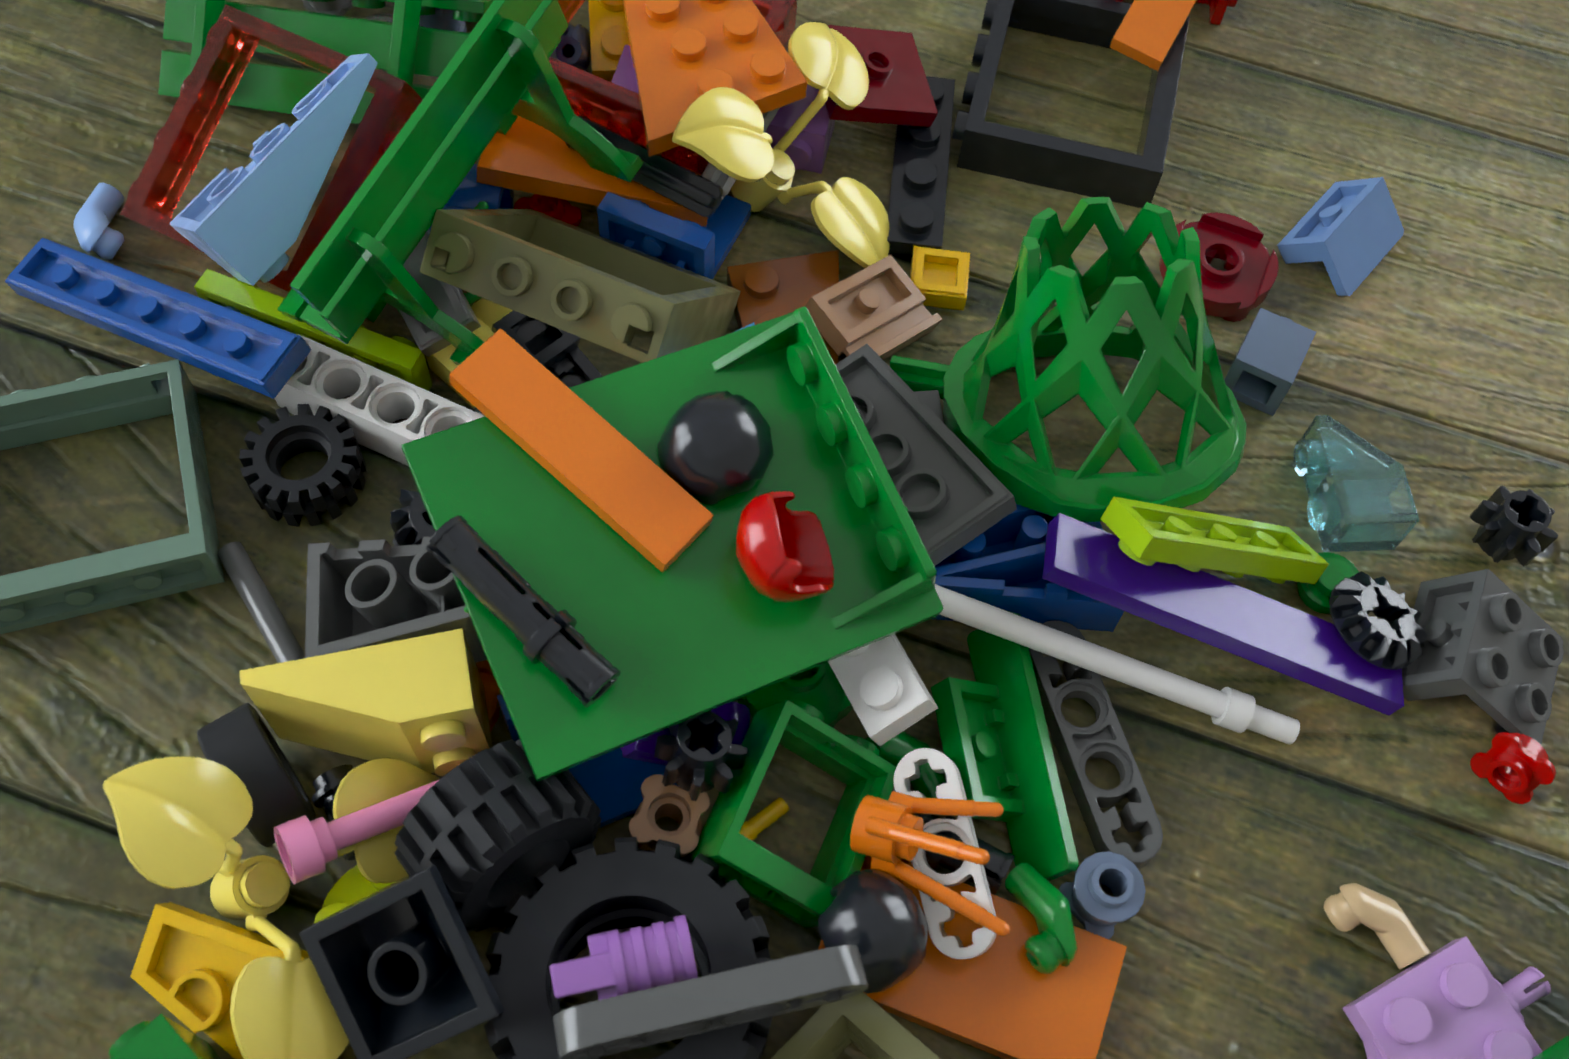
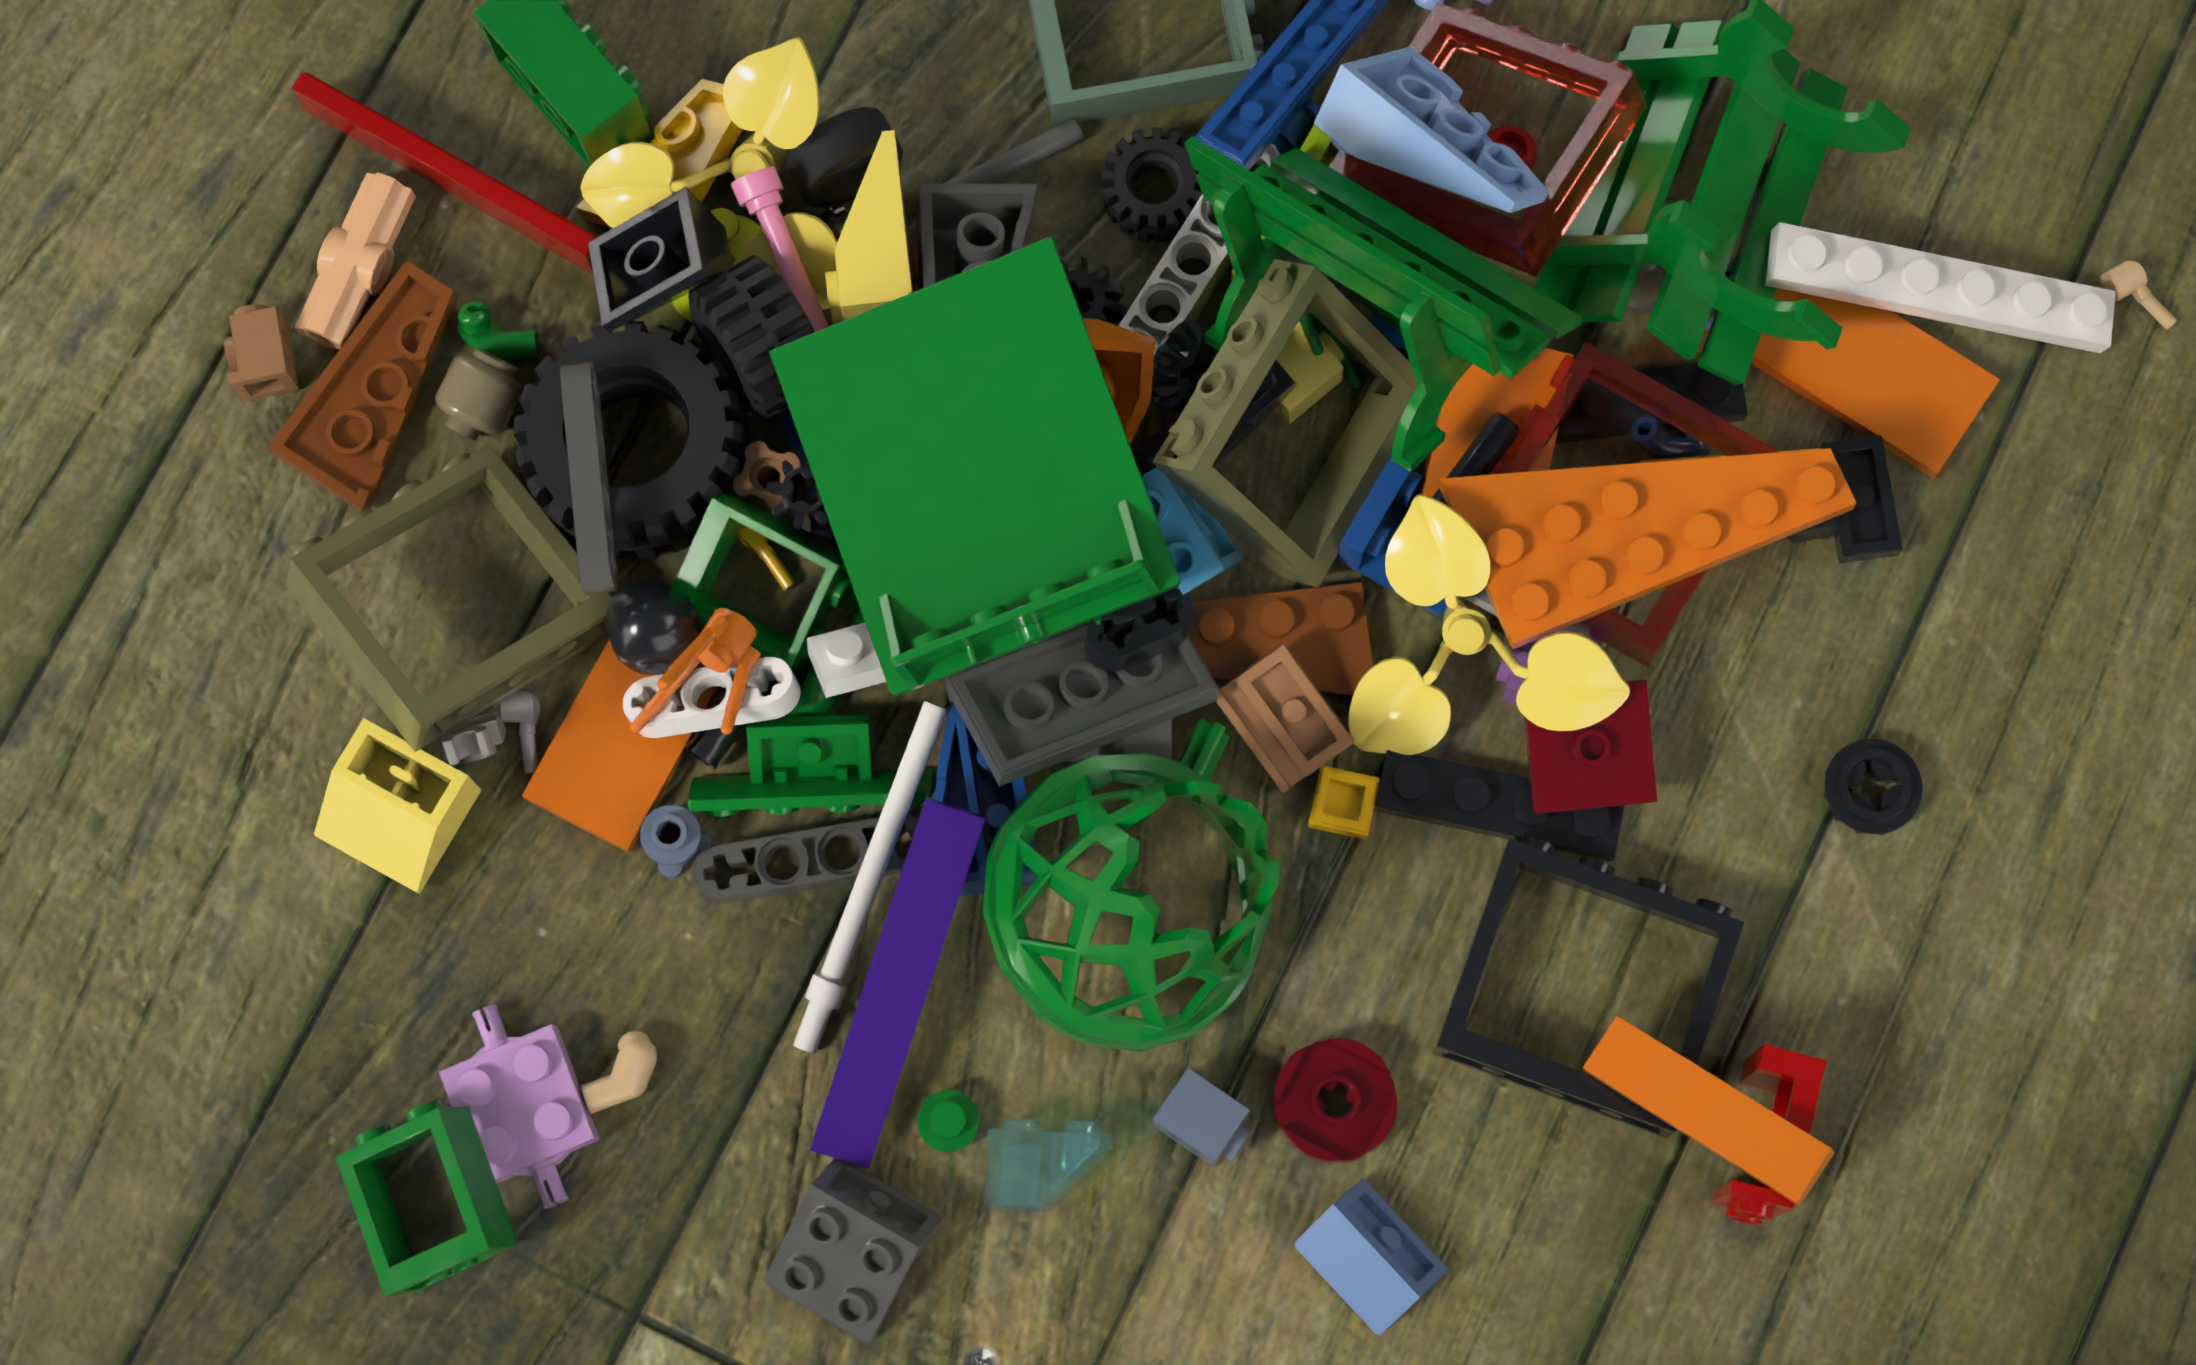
camera: 105 degrees right, 15 degrees up
black pin [426,515,621,708] -> none
orange tile [449,328,714,573] -> none
medium lavender hinge [549,914,698,1000] -> none
black hair [657,391,774,505] -> none
red hair [736,491,834,602] -> none
green arm [1005,863,1078,974] -> none
lime plate [1100,497,1329,584] -> none
black gear [1329,571,1428,670] -> none
black gear [1470,486,1558,566] -> none
red plate [1470,732,1556,804] -> none

